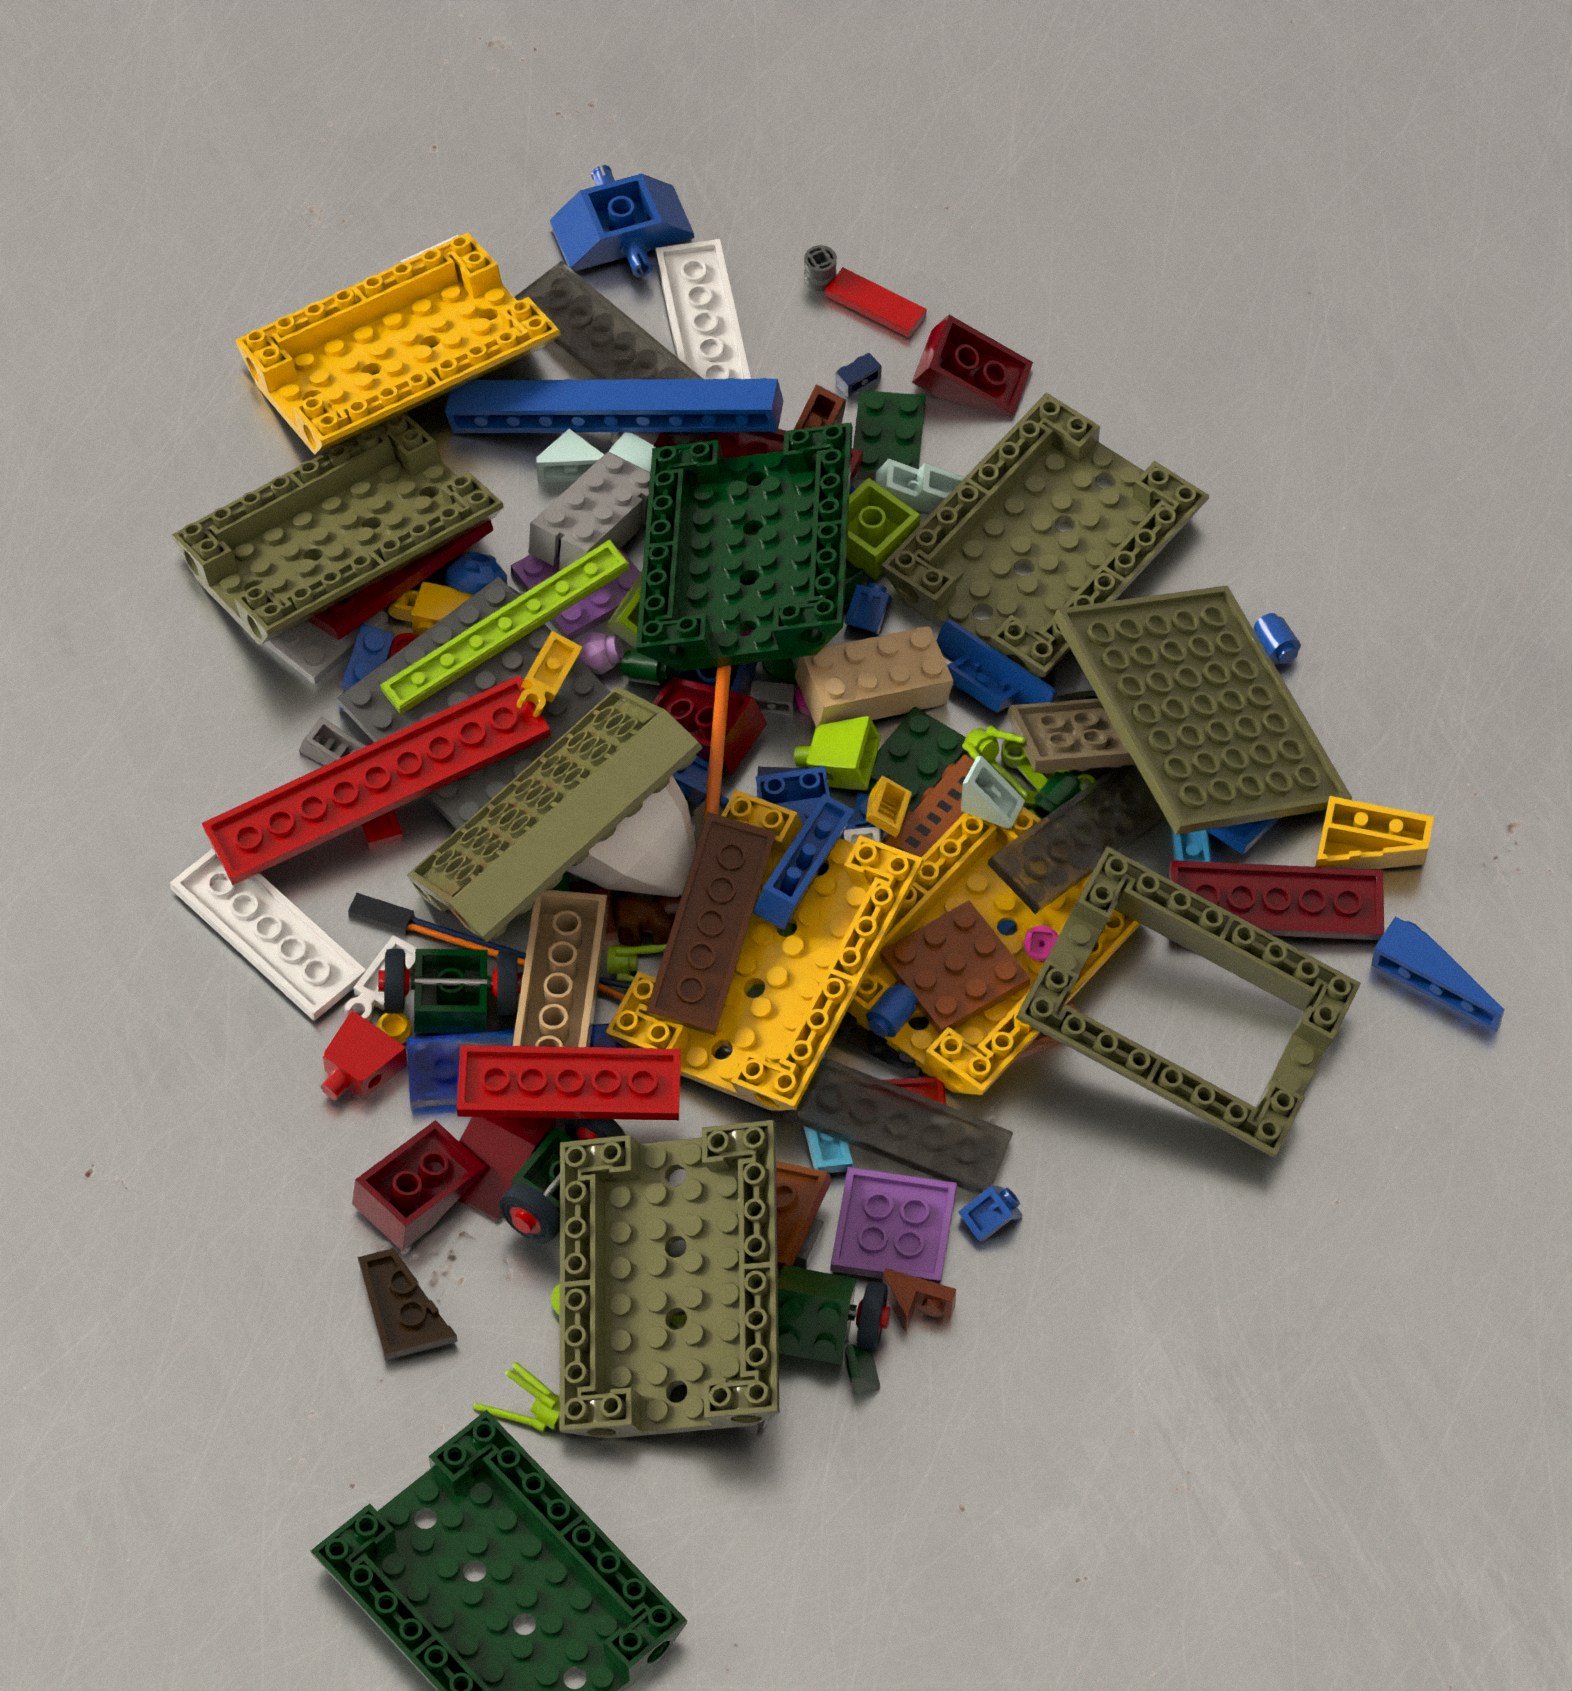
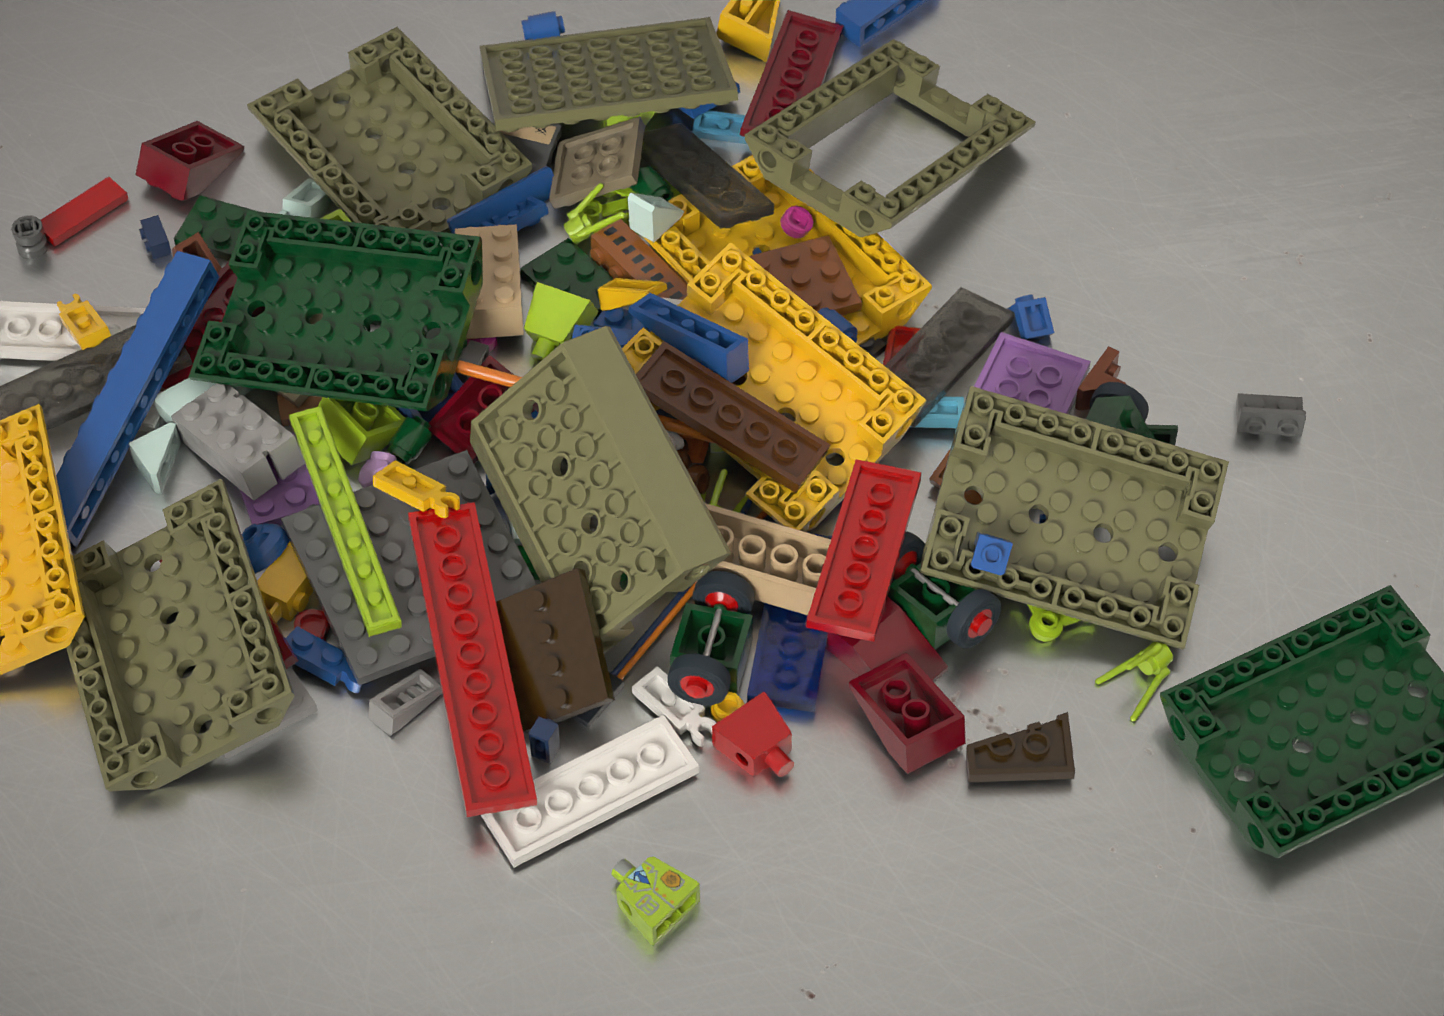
camera: 75 degrees left, 5 degrees down
none -> yellow plate [57,293,111,350]
none -> dark brown plate [496,568,615,734]
none -> dark blue piece [529,717,561,764]
none -> lime torso [611,857,700,946]
none -> blue bracket [971,531,1013,576]
none -> dark grey bracket [1236,393,1306,436]

